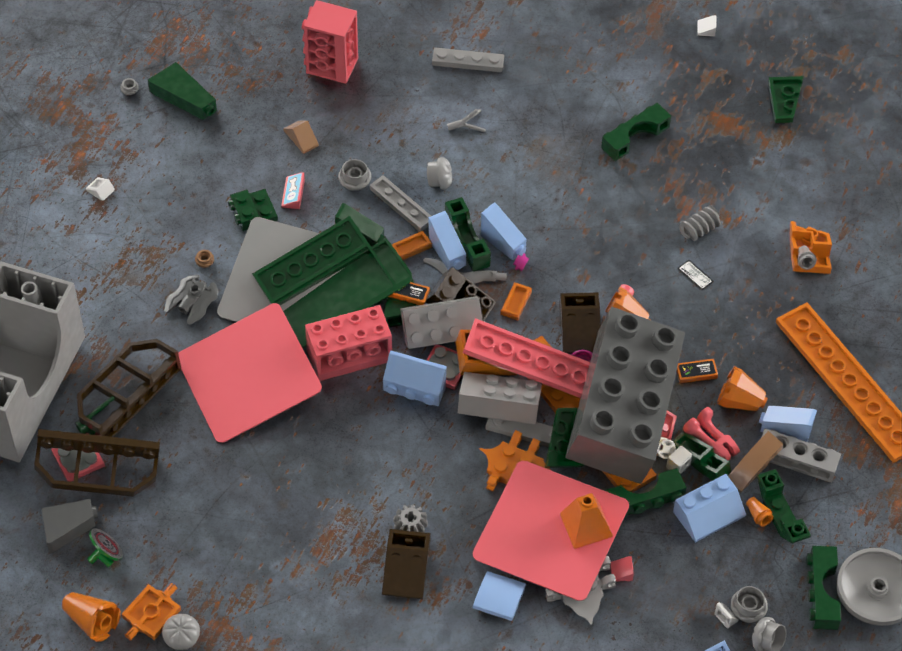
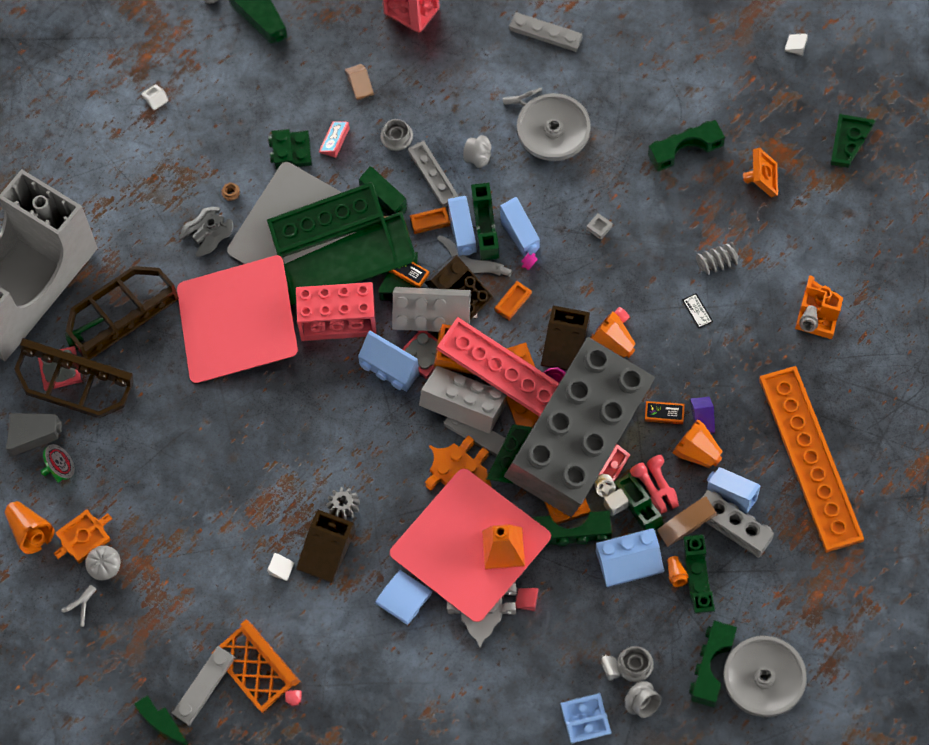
camera: 20 degrees right, 10 degrees up
none -> white slope [267,553,295,581]
none -> light grey dish [517,93,590,161]
none -> light grey plate [586,213,613,239]
none -> dark purple slope [690,397,715,434]
none -> orange tile [743,147,778,197]

